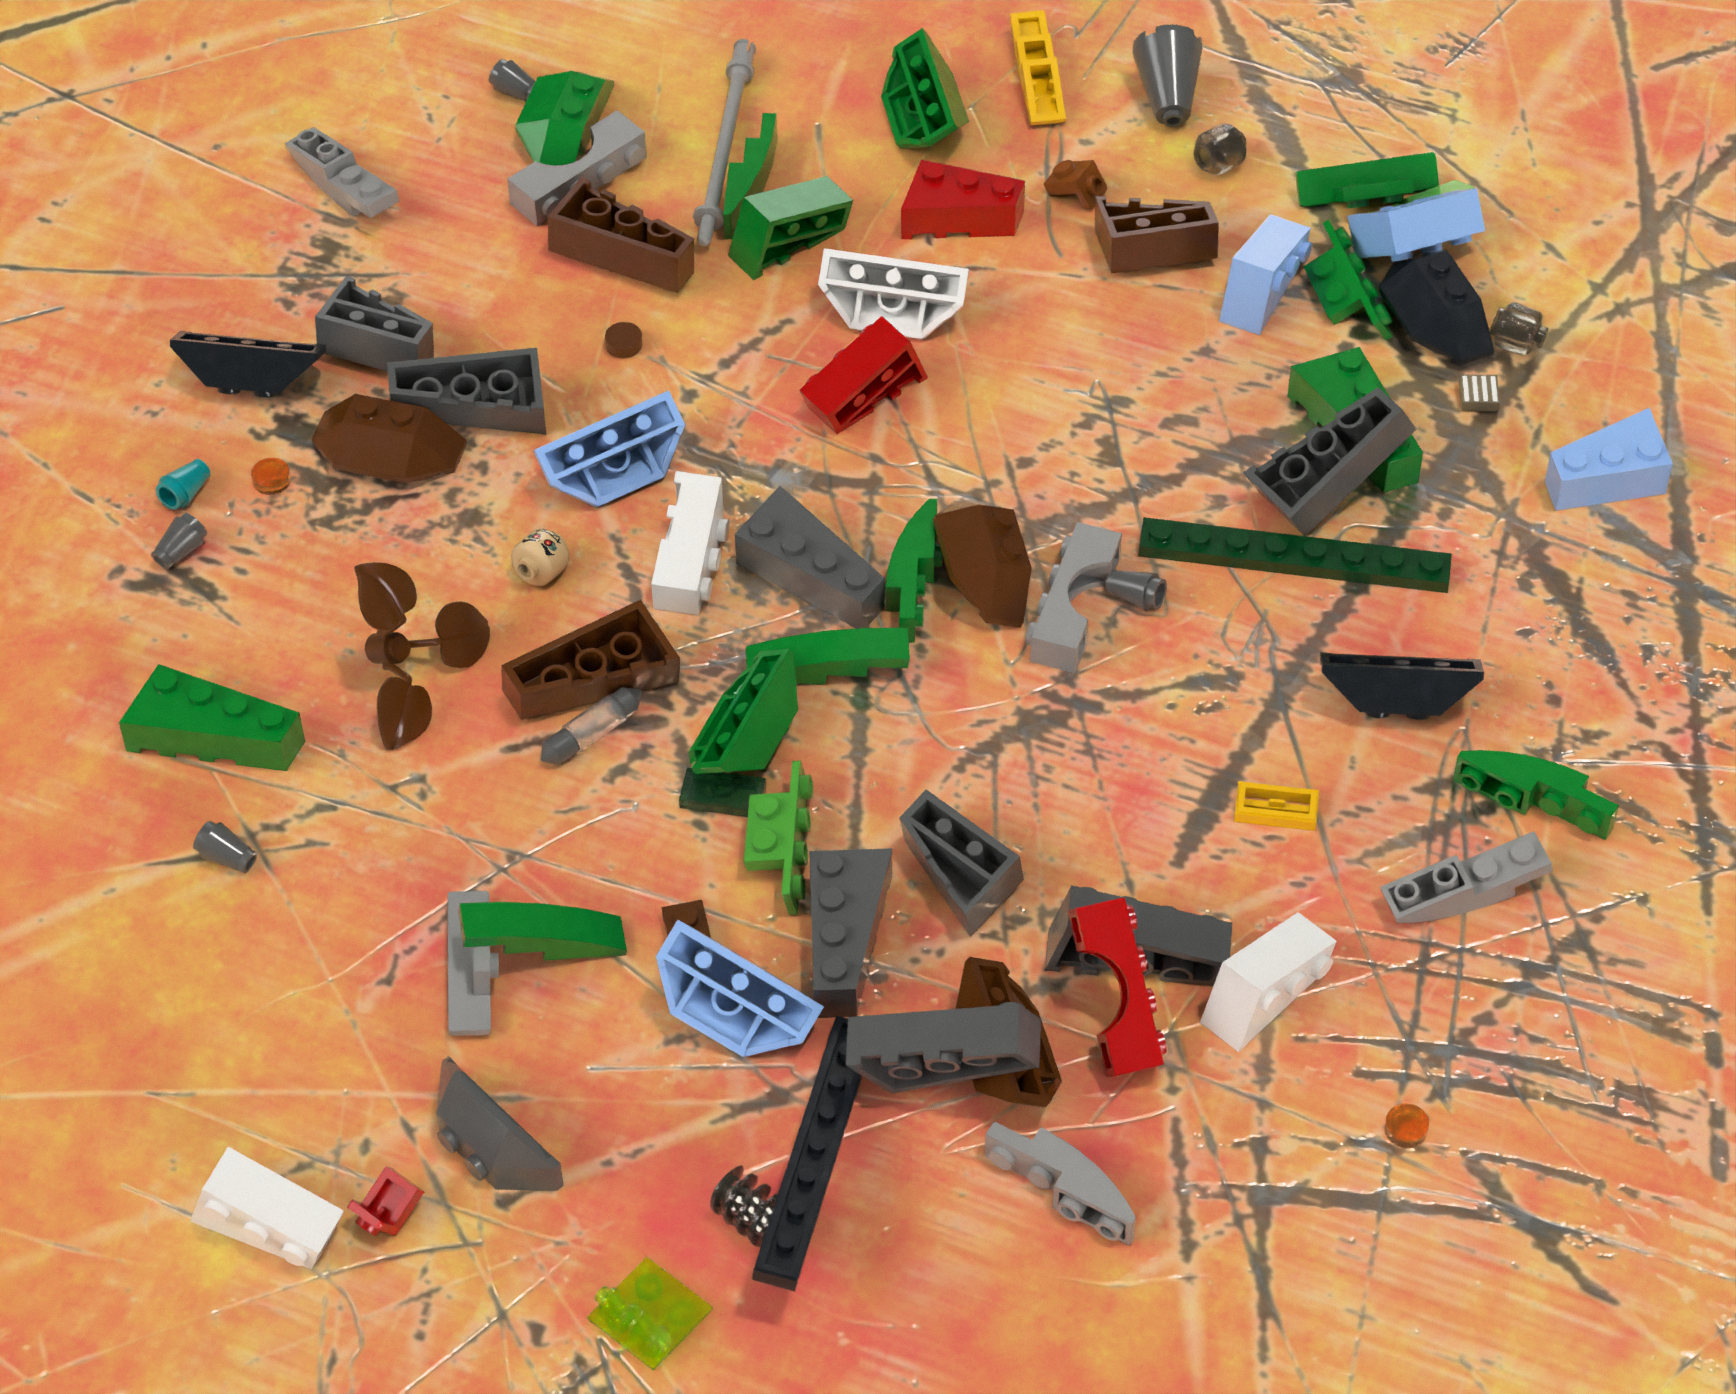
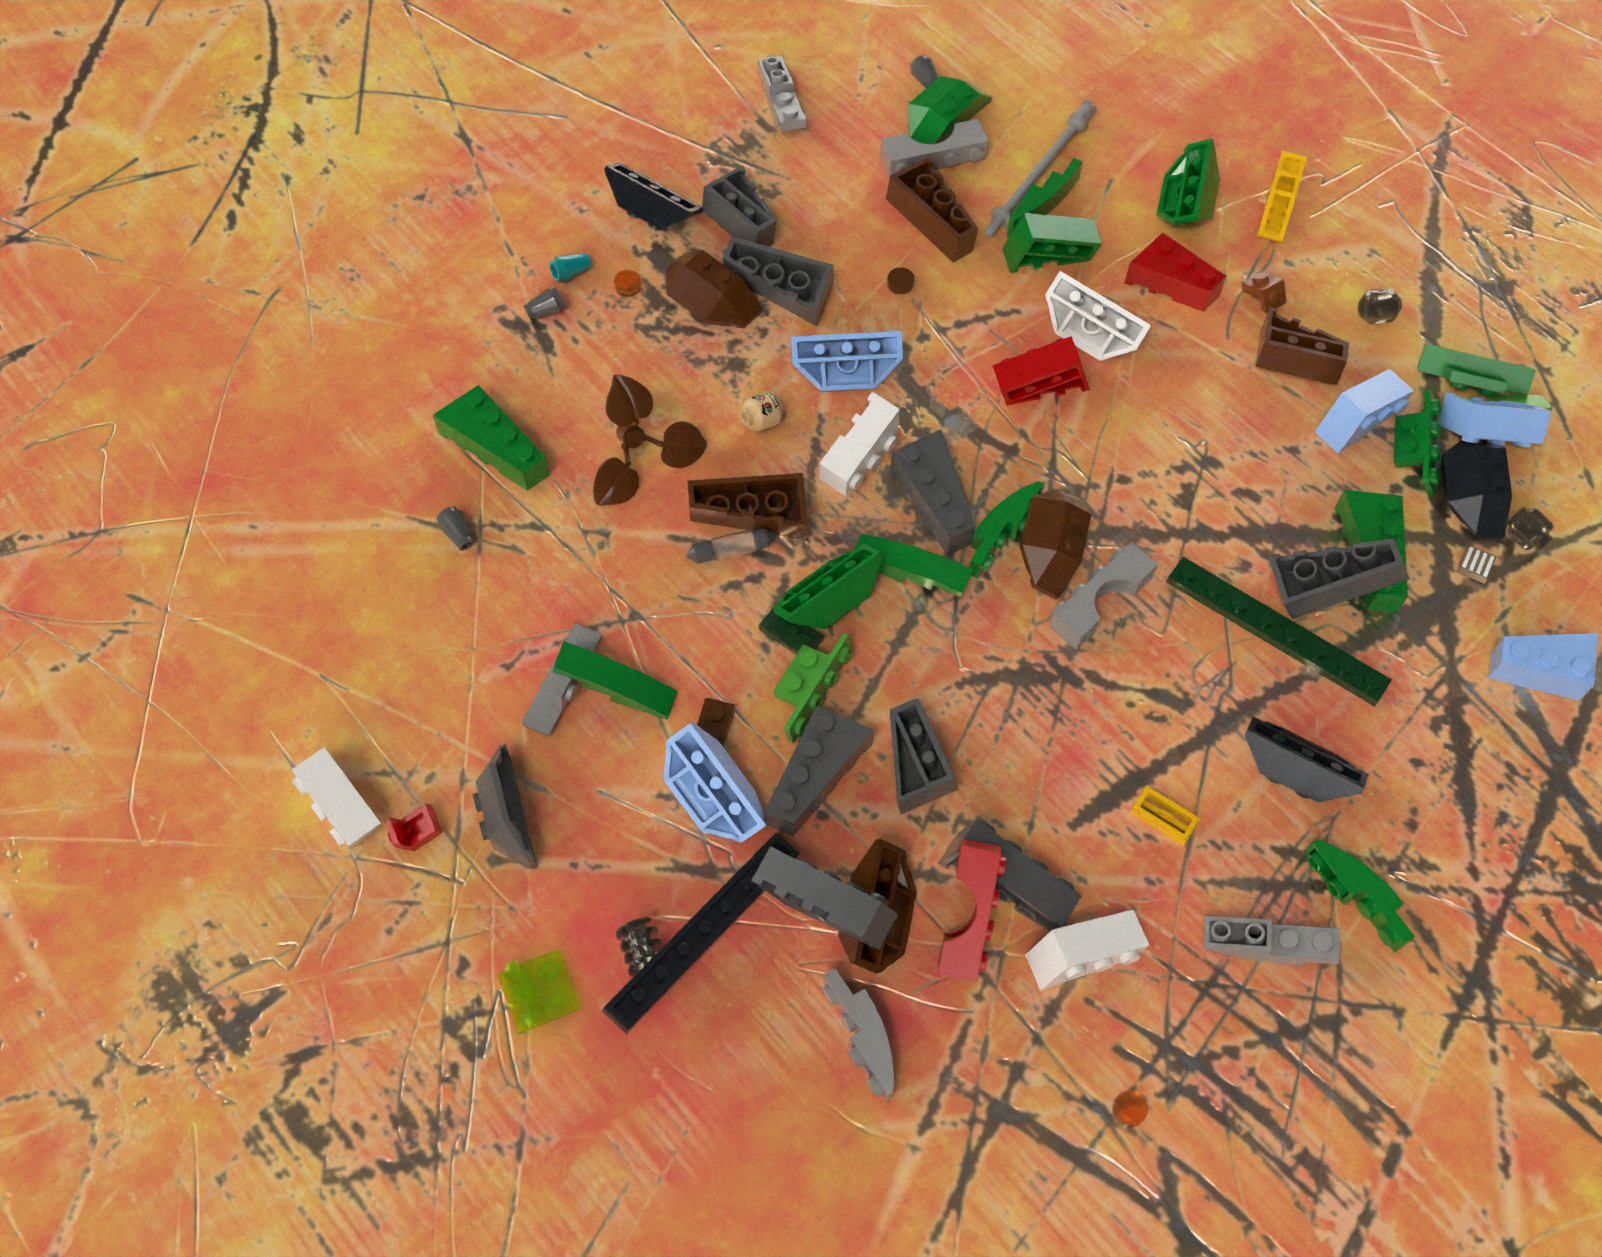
camera: 25 degrees right, 10 degrees up
dark grey cone [1106,569,1167,611] -> none
dark grey cone [1132,25,1203,127] -> none

